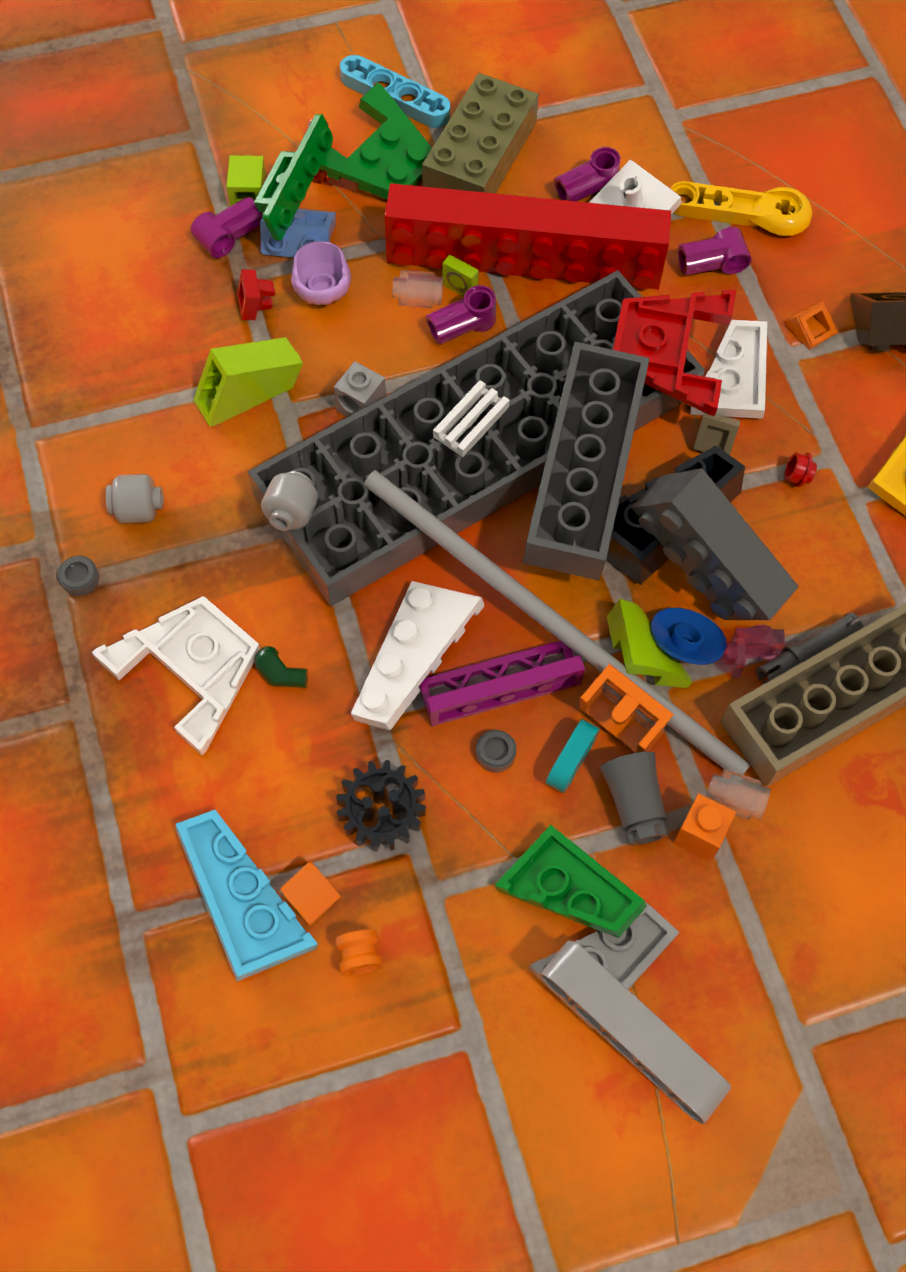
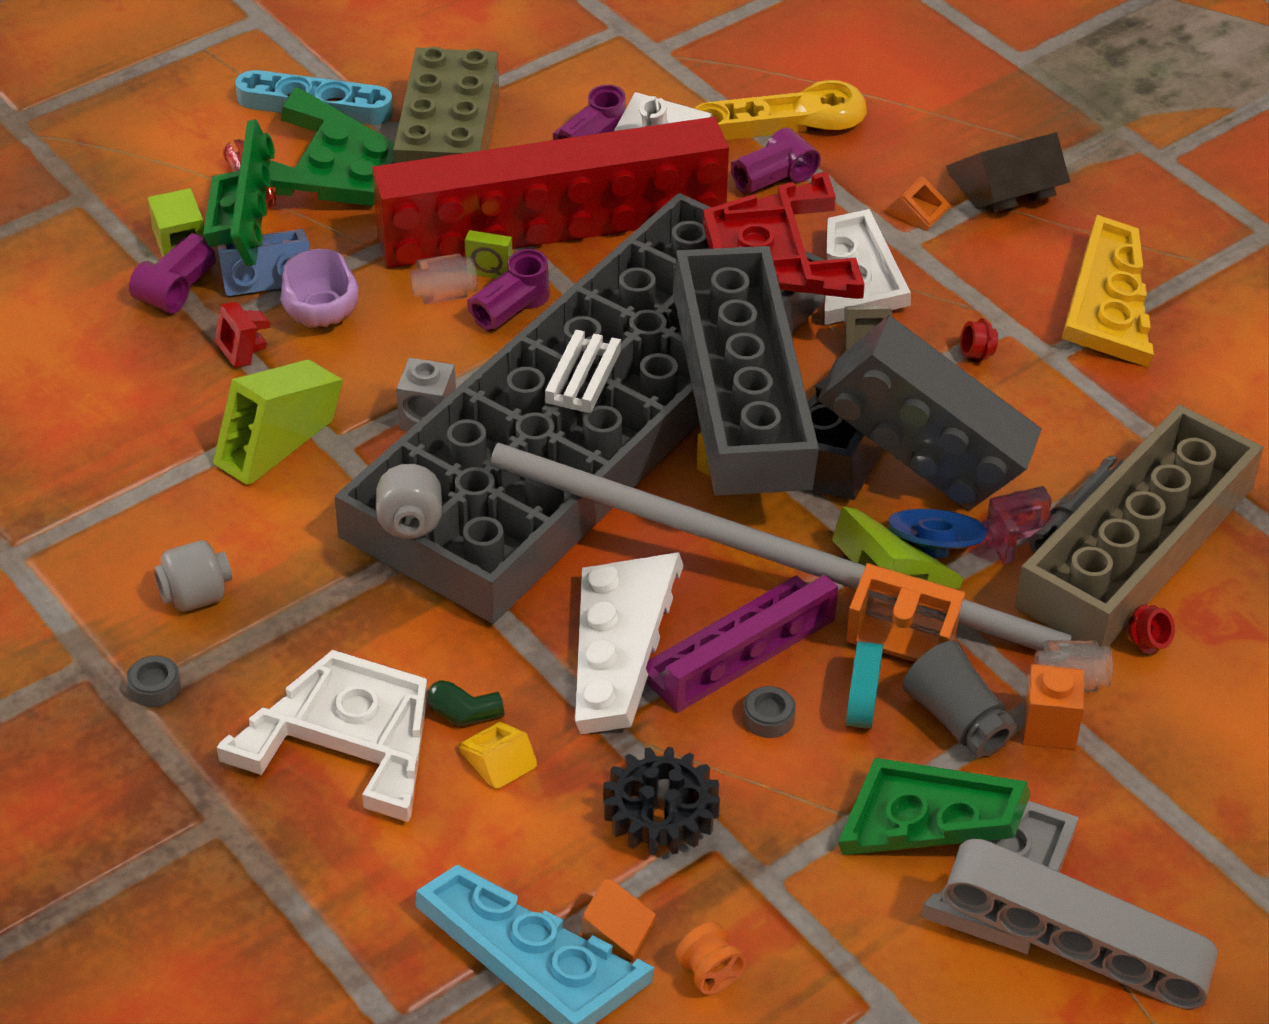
camera: 20 degrees left, 20 degrees down
none -> yellow slope [458,721,537,789]
none -> red plate [1128,604,1175,654]

